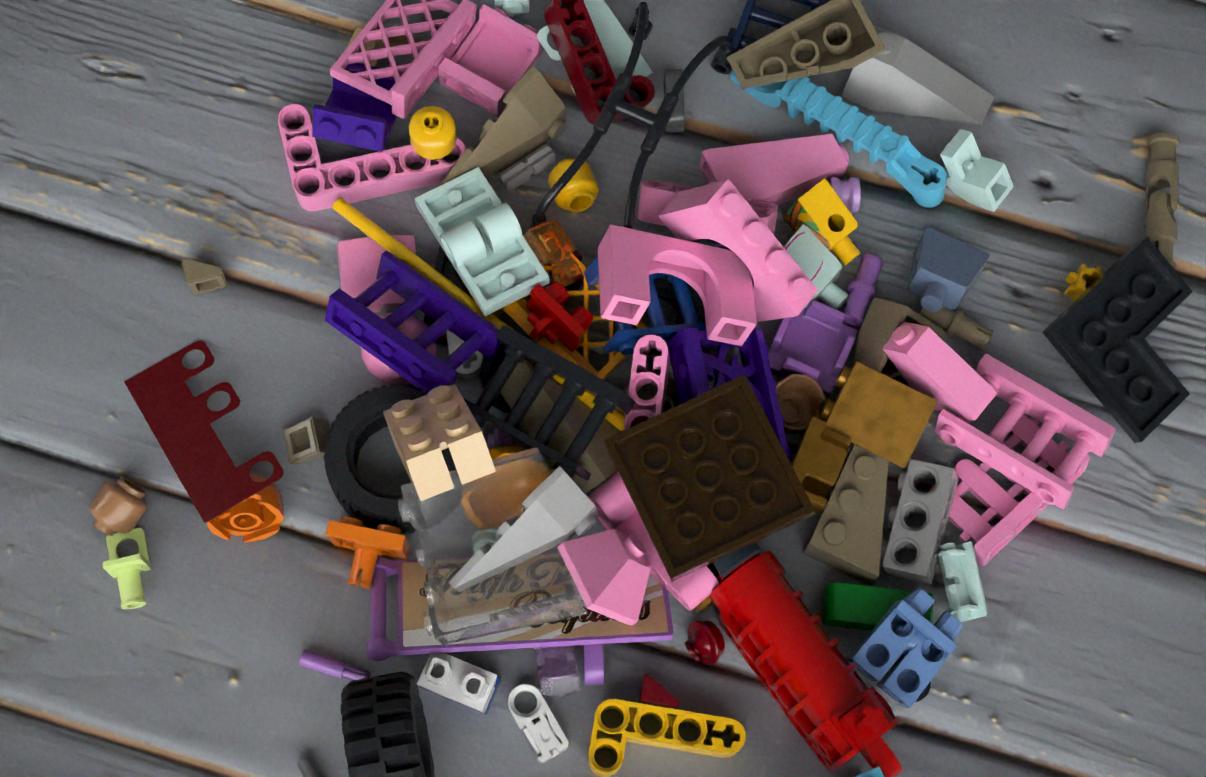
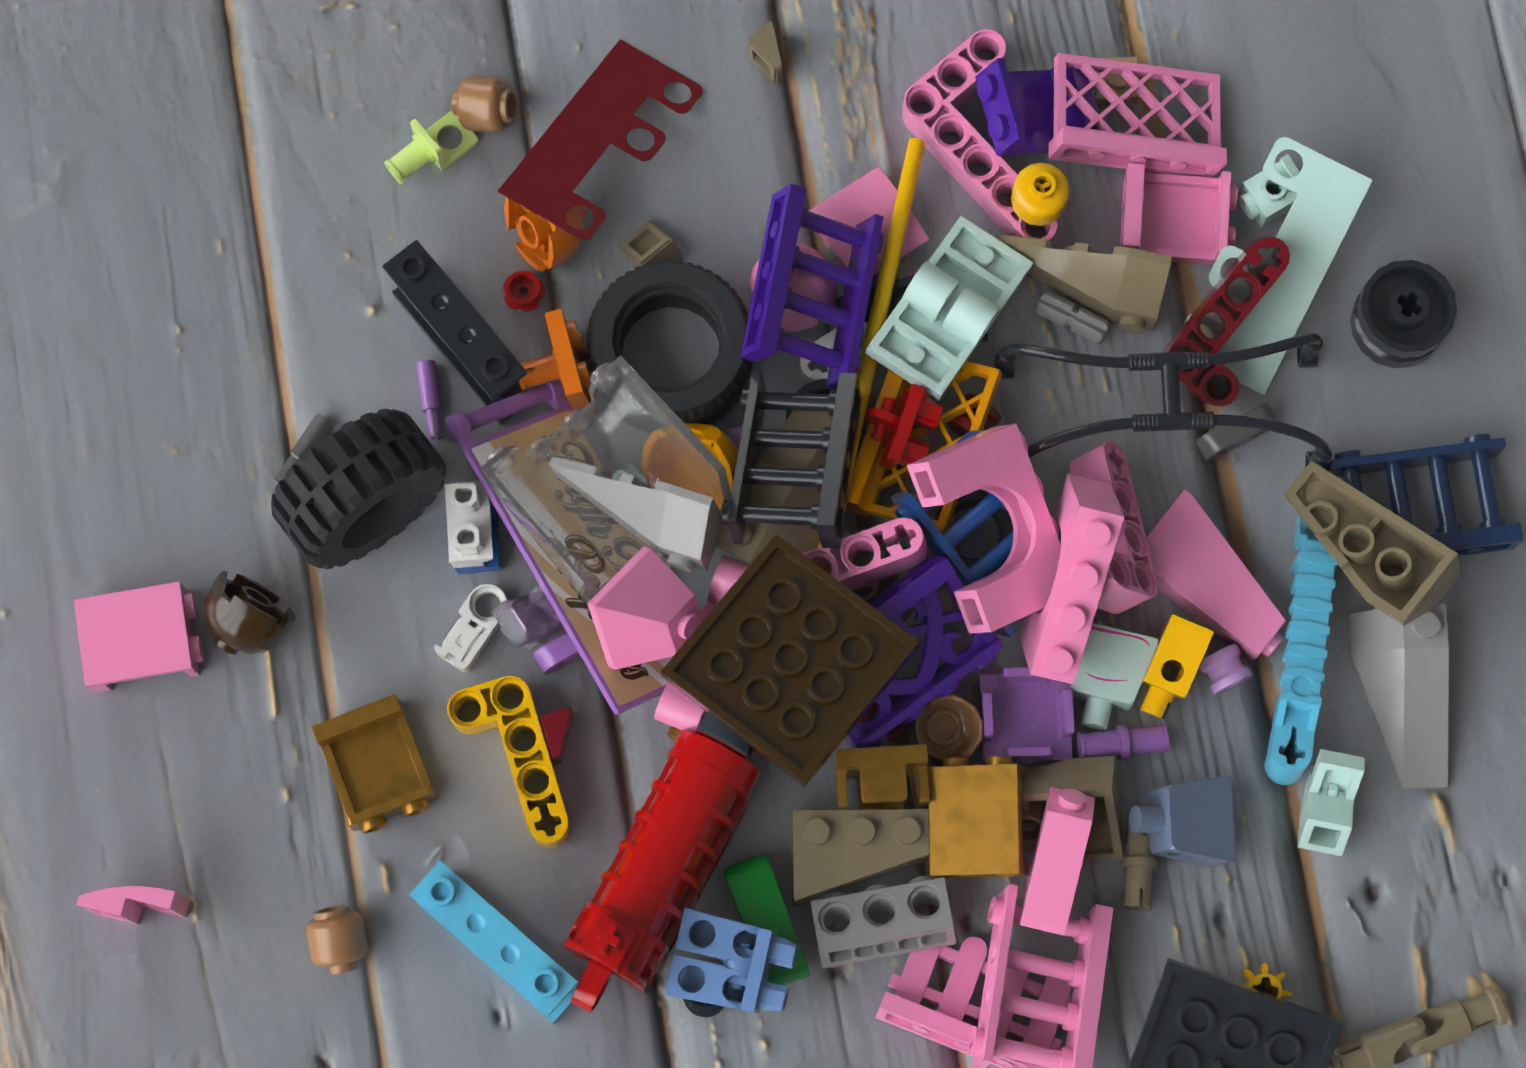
camera: 70 degrees right, 5 degrees up
tan piece [383,384,496,501] -> none
clear orange plate [524,218,582,287] -> none
yellow head [548,158,599,212] -> none
dark red hat [684,620,725,665] -> none
light aqua hinge [938,541,989,622] -> none
none -> black fence [382,239,528,425]
none -> red plate [503,270,545,312]

